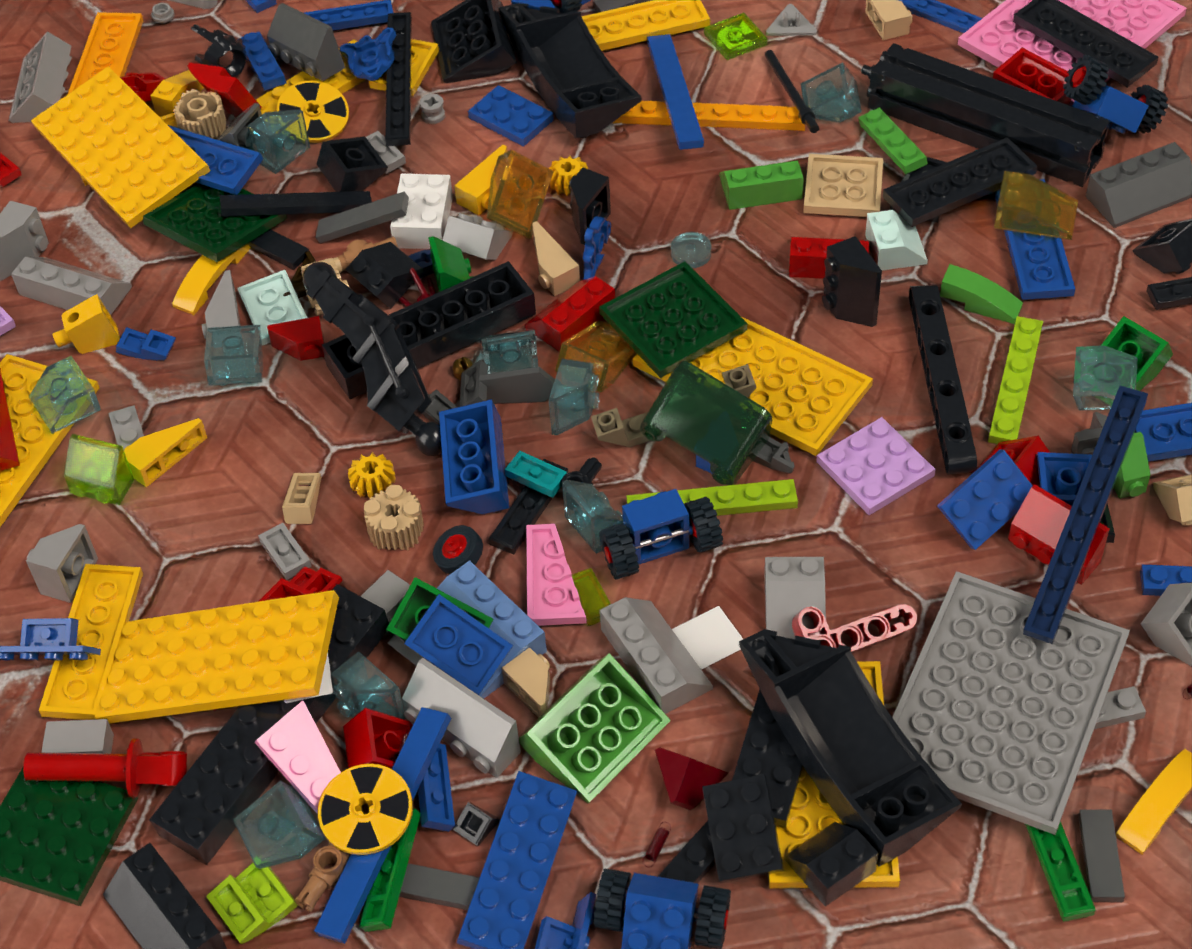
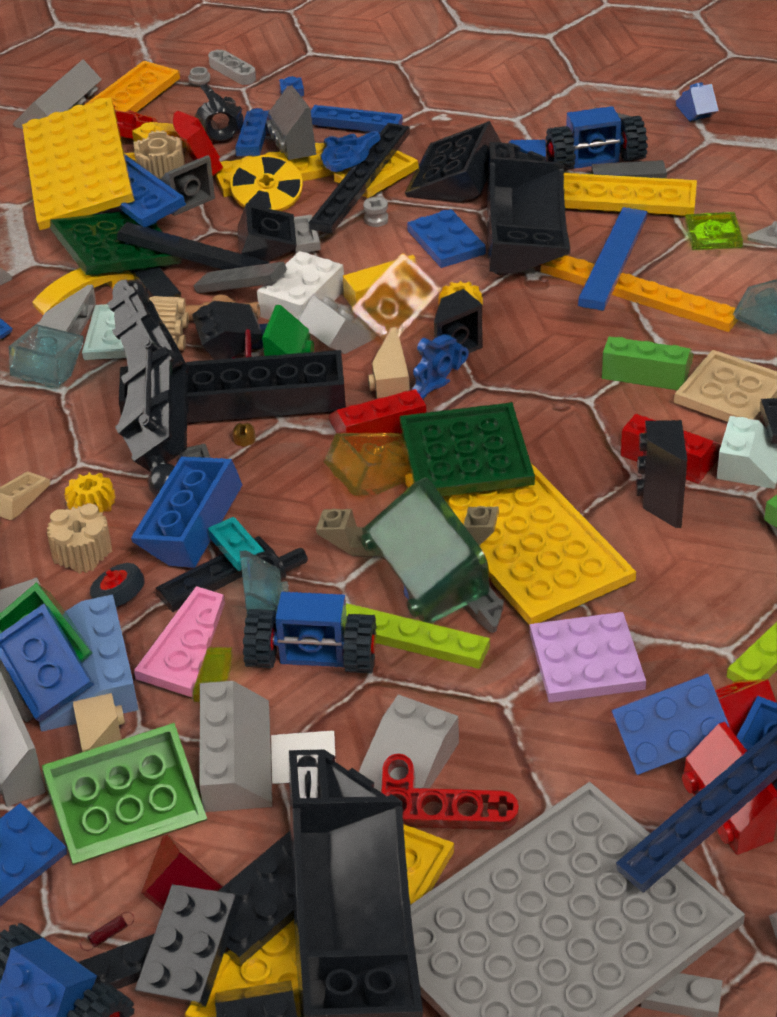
camera: 25 degrees right, 10 degrees down
clear light blue slope [248,109,310,174] -> none
red slope [267,316,325,361] -> none
dark grey piece [460,360,562,407] -> none
clear light blue slope [479,328,539,374] -> none
clear light blue slope [549,359,600,435] -> none
clear light blue piece [671,232,711,268] -> none
black bar [765,50,819,133] -> none
black beam [909,284,977,475] -> none

